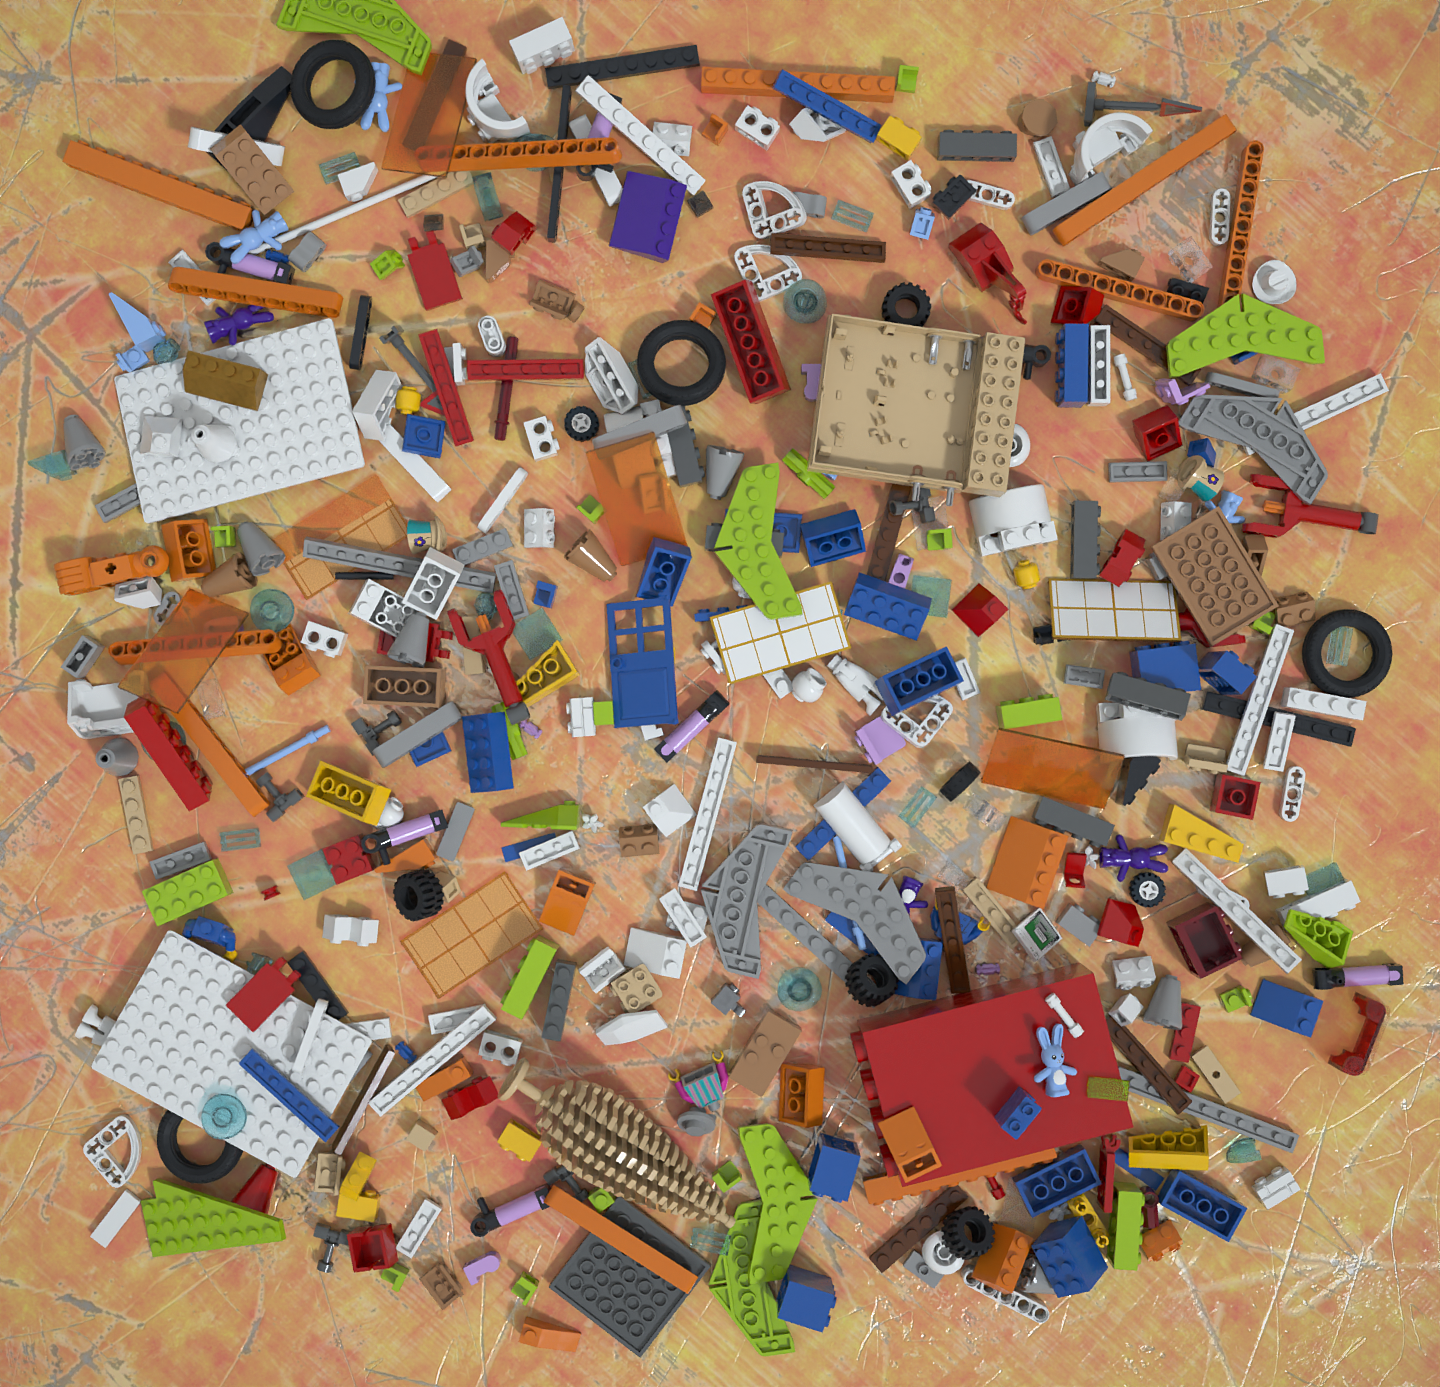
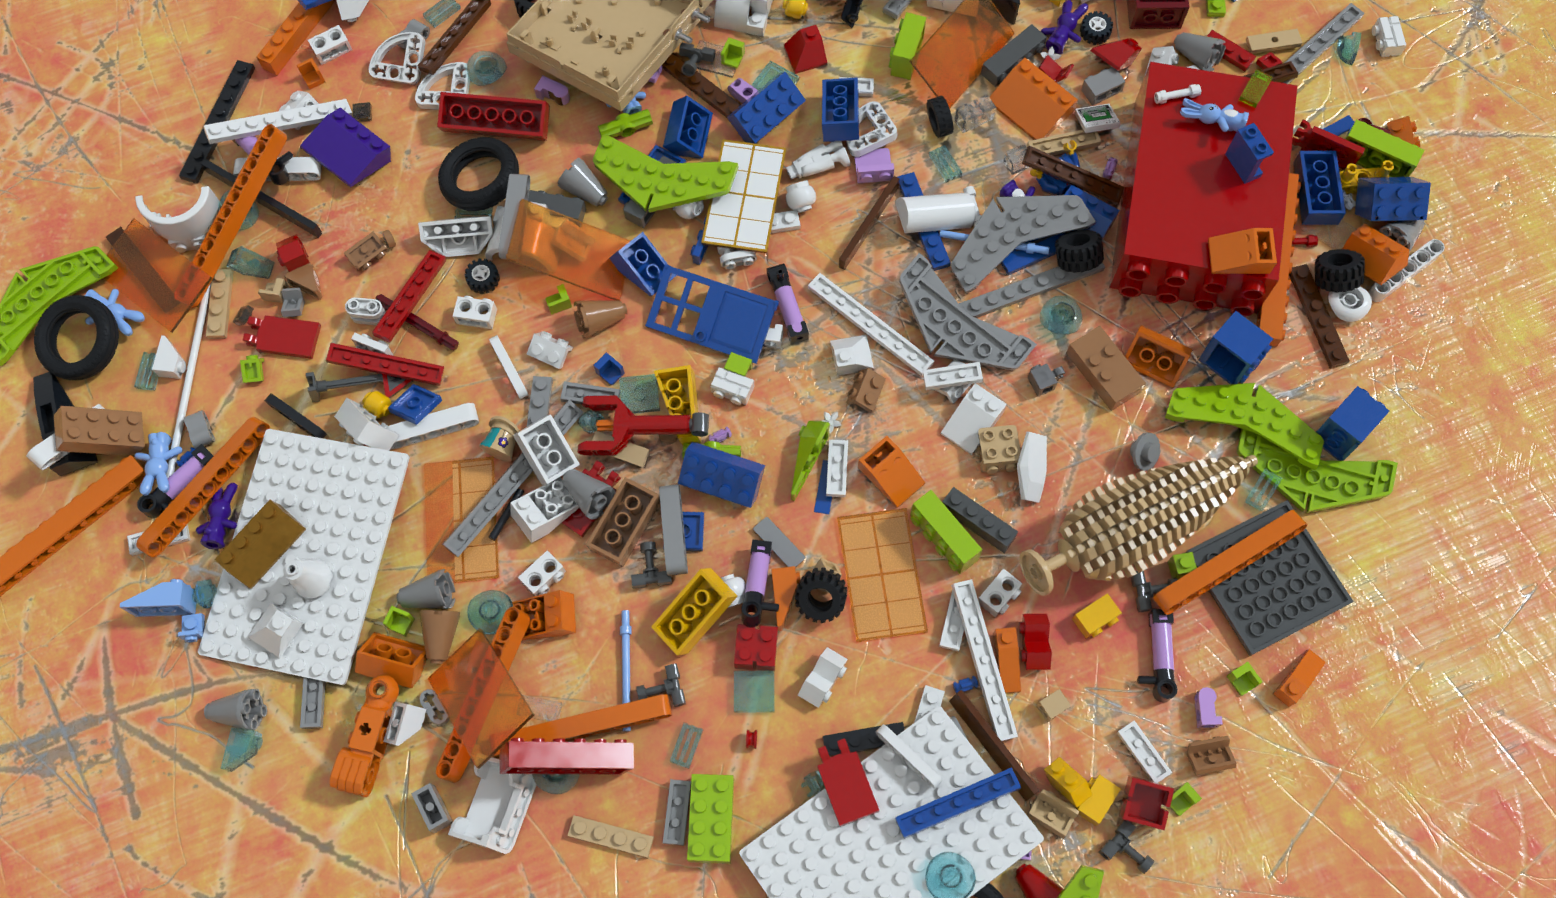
camera: 65 degrees left, 20 degrees down
light grey cone [96,738,139,776] -> none
blue torso [182,916,237,963] -> none
white brick [509,17,575,74] -> none
white bracket [578,947,626,993] -> none
torso [668,1050,729,1111] -> none
orange panel [689,302,716,328] -> none
lime panel [712,1160,742,1193] -> none
light grey plate [902,1249,944,1288] -> none
yellow wedge [1129,1125,1209,1171] -> none
blue brick [1157,1169,1247,1242] -> none

